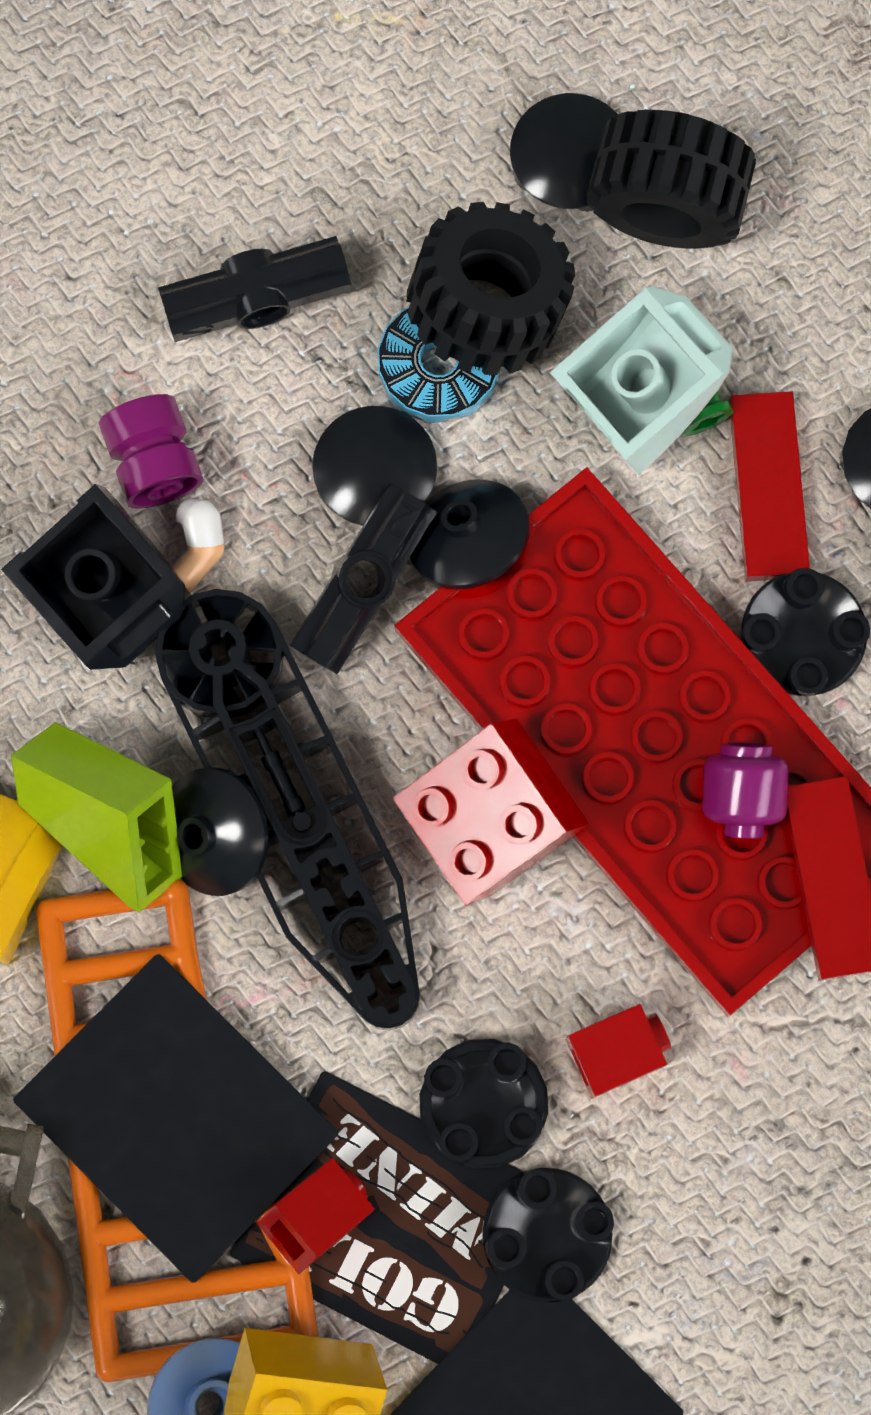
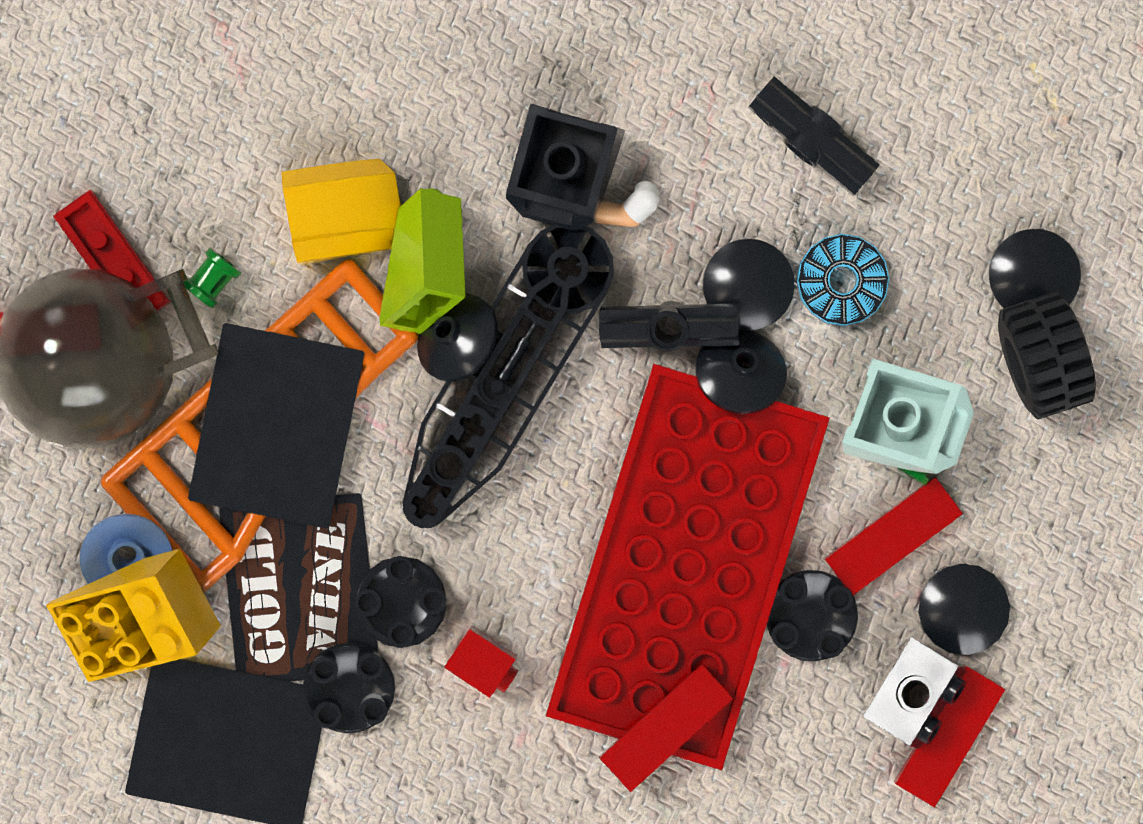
camera: 60 degrees right, 10 degrees up
magenta wheel [99,394,204,509] -> none
red brick [257,1158,375,1275] -> none
brick [393,718,589,906] -> none
black tyre [406,201,575,375] -> none
magenta head [702,742,789,838] -> none

